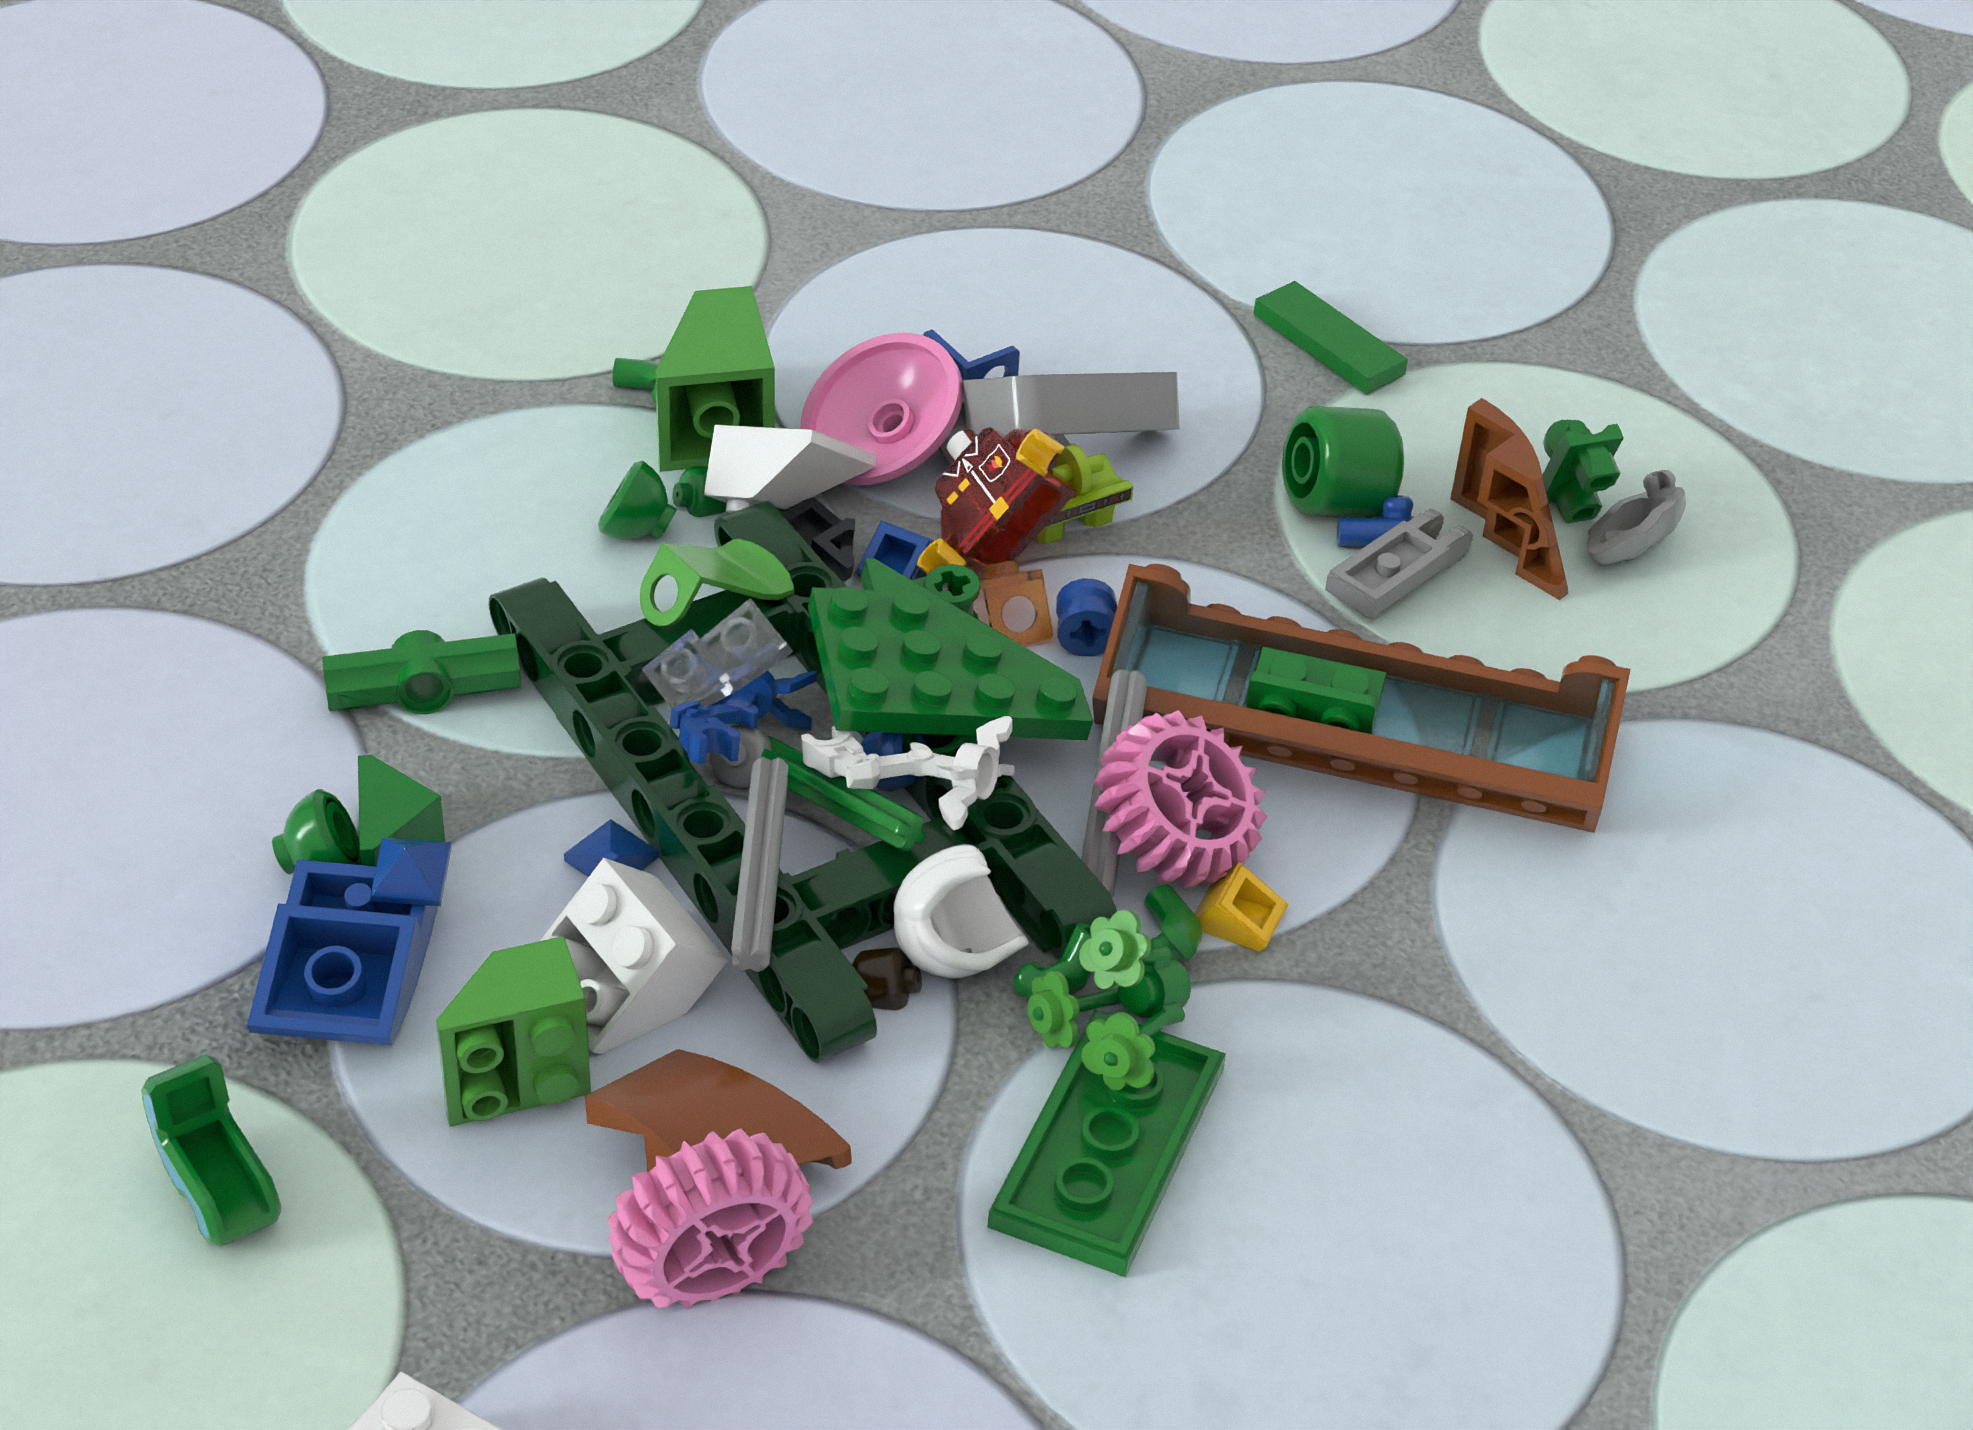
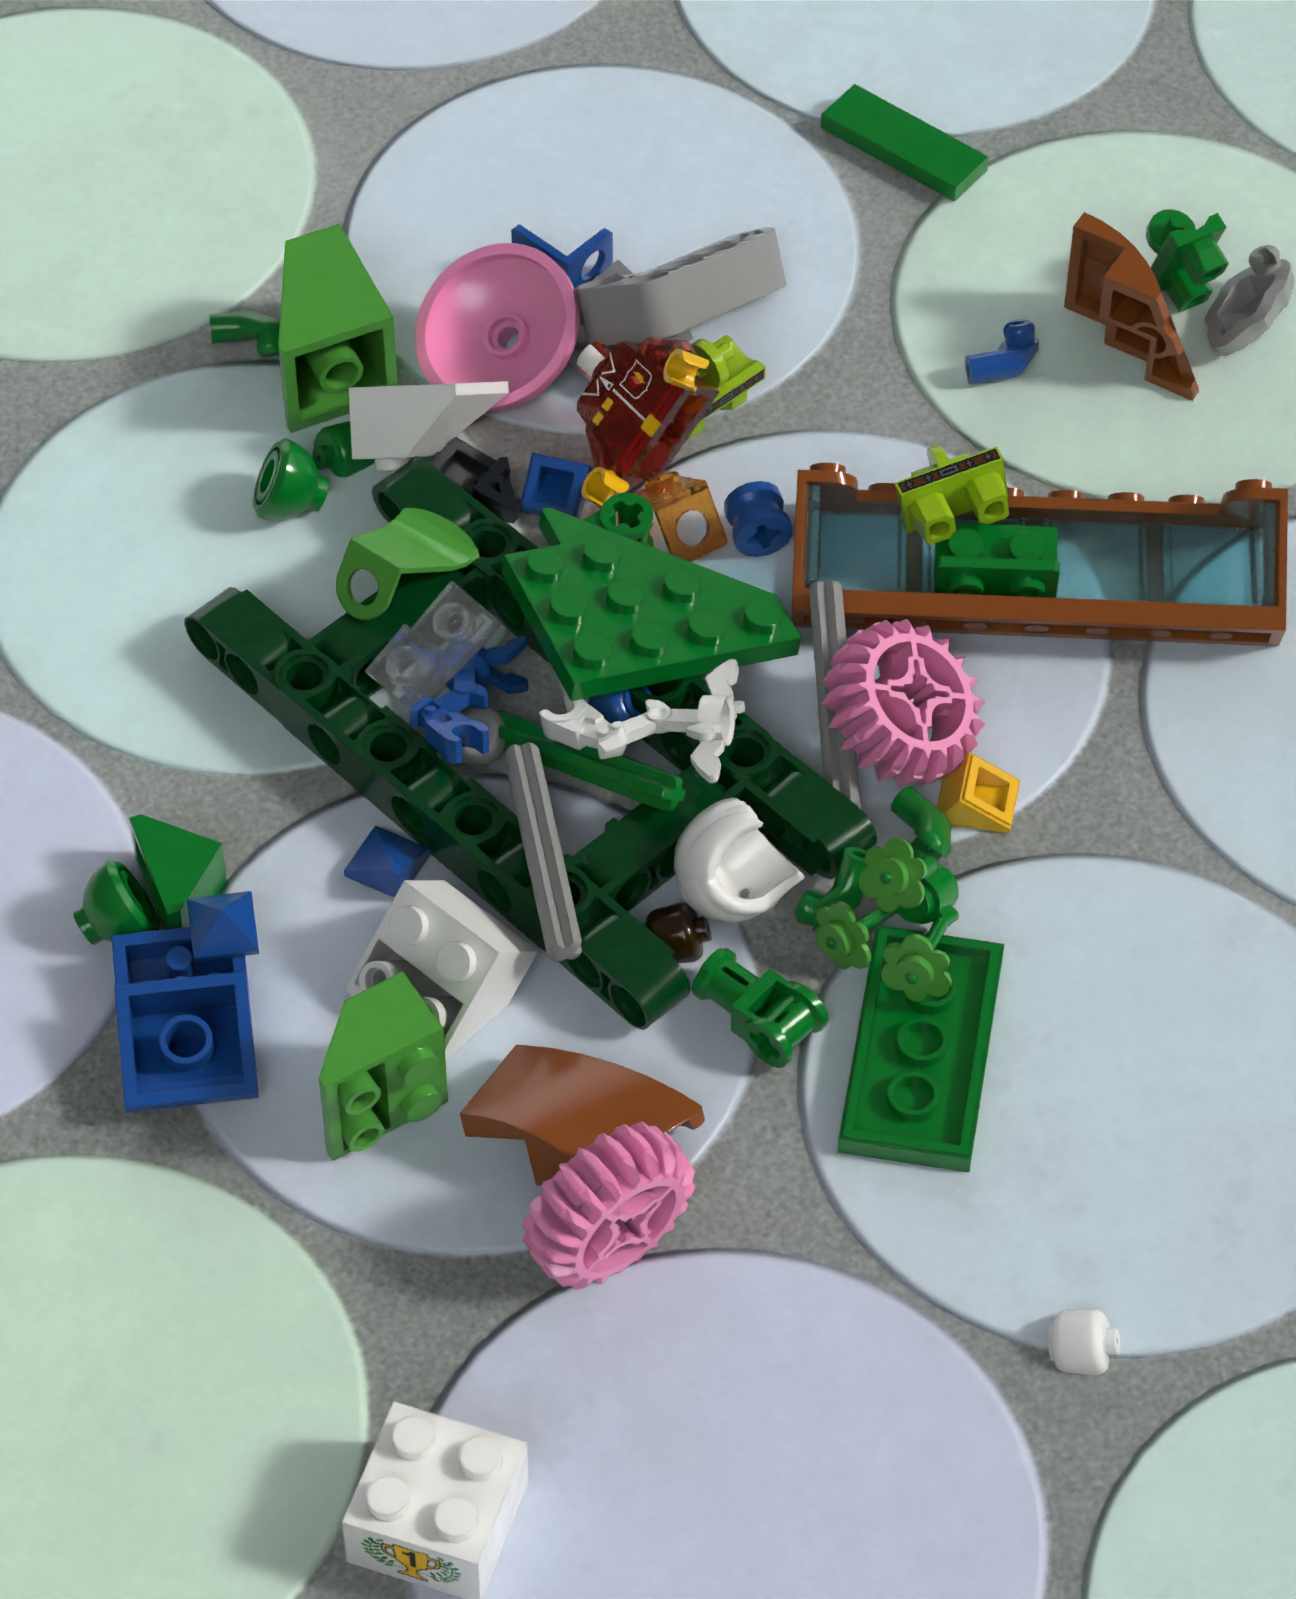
camera: 10 degrees left, 10 degrees up
green animal [141,1054,281,1247] -> none
green piece [322,630,521,714] -> none
green head [1282,406,1405,518] -> none
light grey hinge [1325,508,1473,619] -> none
none -> green connector [691,948,829,1068]
none -> lime hips [895,444,1009,545]

